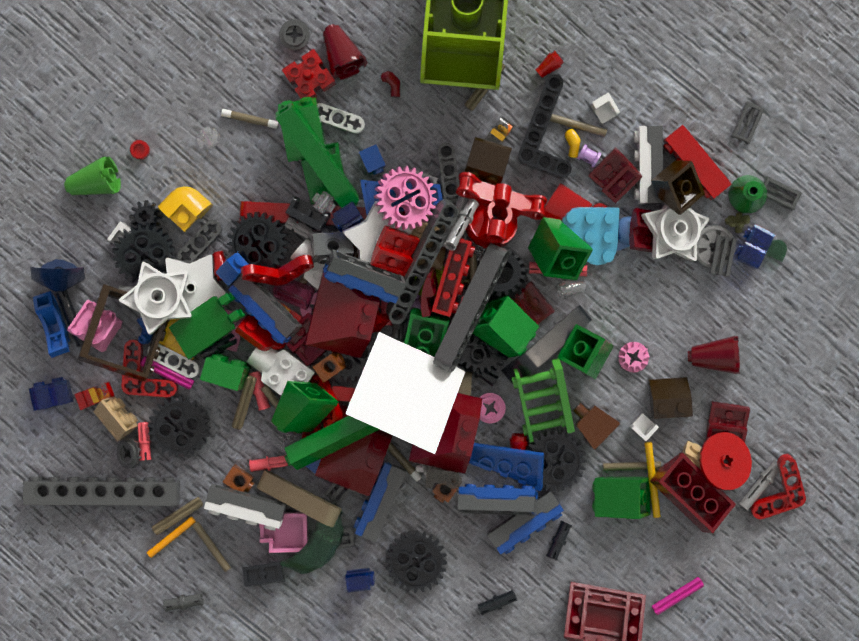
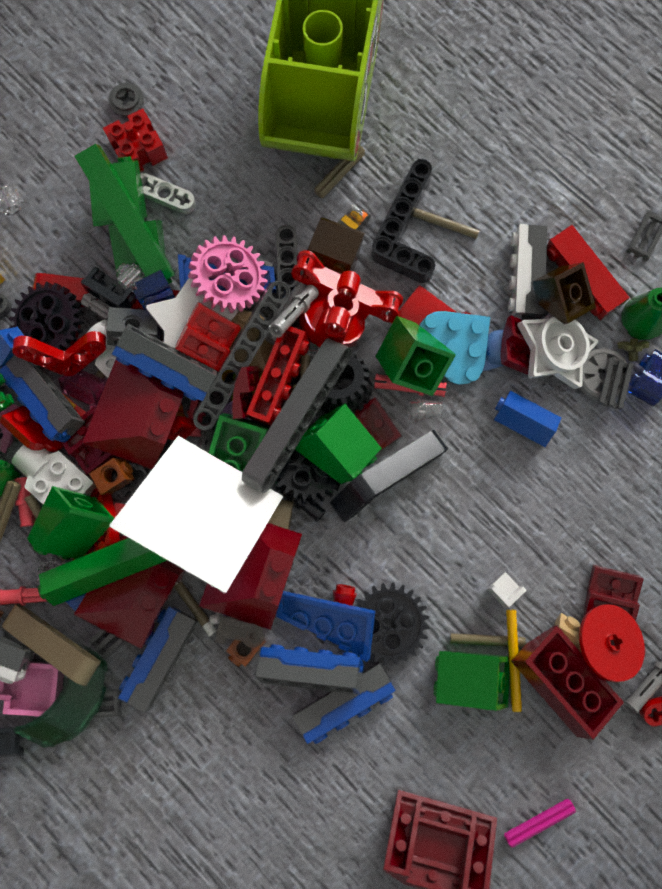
camera: 10 degrees right, 10 degrees down
dark tan bar [221,109,279,129] -> none
dark red cone [323,24,368,80] -> none
clear blue brick [345,568,375,593] -> none
blue brick [359,144,386,176] -> none
dark red arm [381,71,400,98] -> none
black gear [385,530,447,593] -> none
black pin [477,589,517,616] -> none
bright pink gear [479,393,506,424] -> none
bright green fence [512,359,575,443] -> none
red cone [535,51,564,78] -> none
black pin [546,521,572,561] -> none
green slope [557,324,614,380] -> none
yellow arm [565,129,581,158] -> none
reddish brown torso [572,402,620,450] -> none
lavender bush [577,144,602,168] -> none
dark red slope [588,147,642,204] -> none
white panel [590,92,620,124] -> none
bright pink gear [618,342,649,373] -> none
dark brown slope [649,377,693,419] -> none
dark red cone [688,336,740,374] -> none
none -> blue brick [494,391,561,447]

